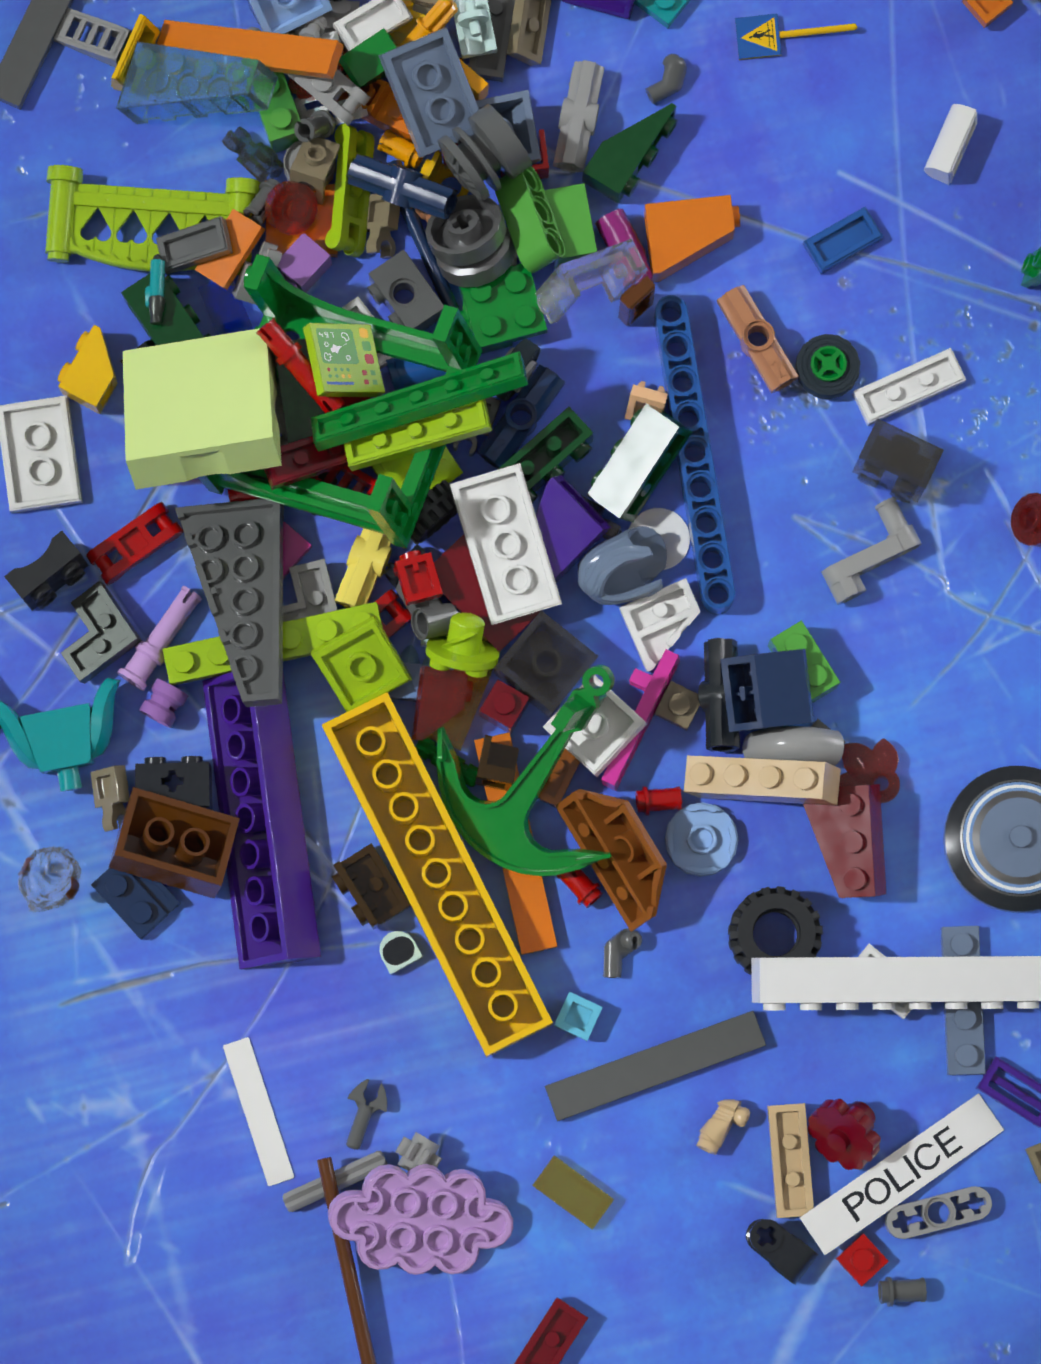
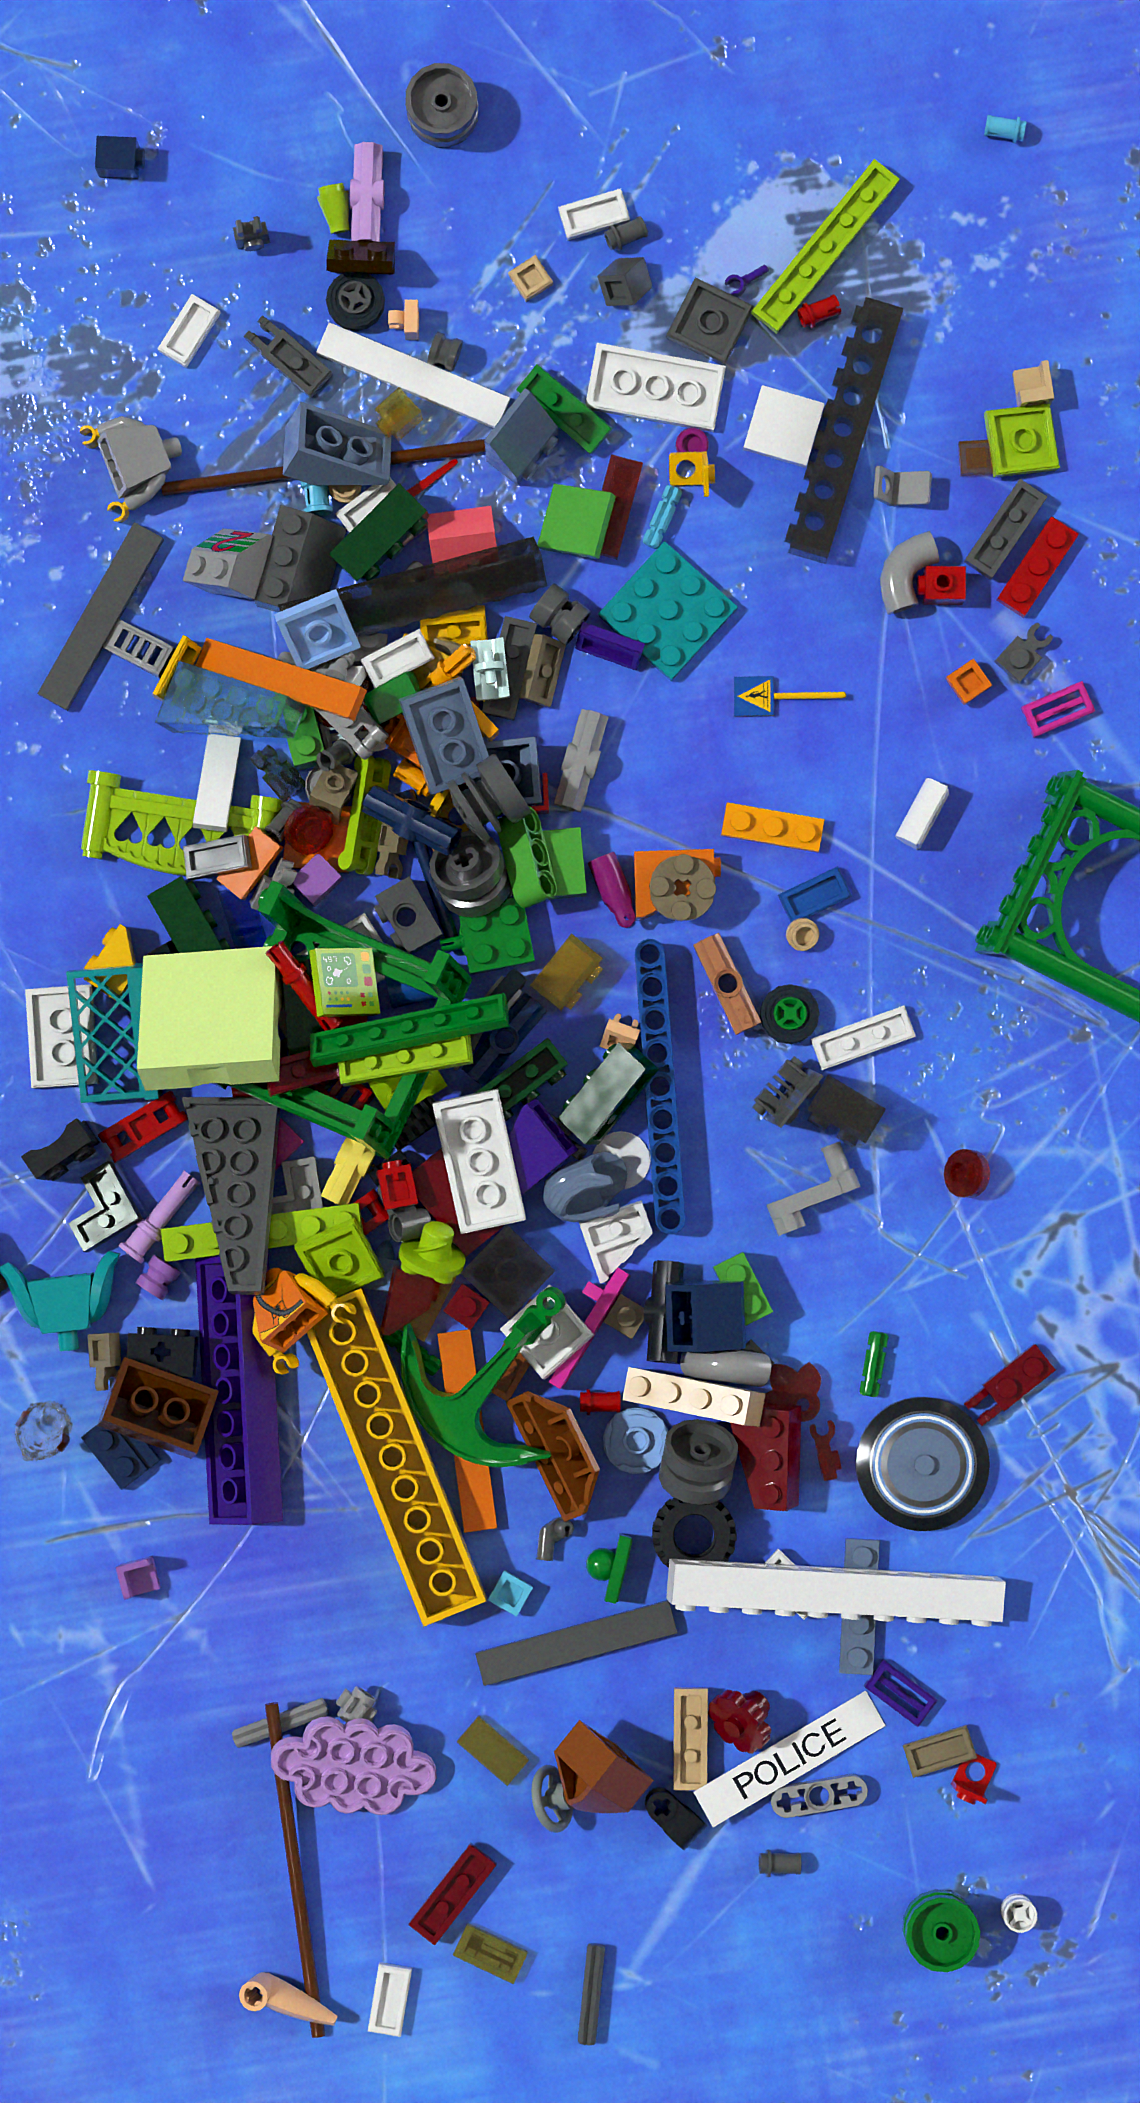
camera: 10 degrees right, 5 degrees up
piece [145,254,165,325] -> none
white sticker [223,1037,294,1186] -> none
dark brown bracket [331,843,411,930] -> none
dark grey bar [346,1079,388,1150] -> none
tile [379,931,423,975] -> none
dark brown panel [475,735,519,791] -> none
clear panel [535,239,648,324] -> none
red pin [557,869,603,908] -> none
dark green slope [582,103,678,204] -> none
reddish brown plate [618,276,655,326] -> none
dark grey arm [645,54,687,104] -> none
tan arm [696,1099,750,1155] -> none
red plate [835,1233,889,1287] -> none
none -> teal fence [66,963,163,1103]
none -> medium lavender panel [115,1555,161,1600]
none -> white tile [193,733,241,832]
none -> torso [252,1268,356,1375]
none -> clear yellow brick [530,933,603,1012]
none -> dark orange piece [531,1720,654,1833]
none -> green tile [586,1533,633,1604]
none -> dark tan plate [649,854,716,922]
none -> dark grey wheel [659,1419,738,1505]
none -> light orange plate [721,802,824,853]
none -> dark grey hinge [752,1056,823,1128]
none -> tan plate [786,918,819,951]
none -> clear red plate [809,1420,842,1481]
none -> green axle [859,1331,889,1397]

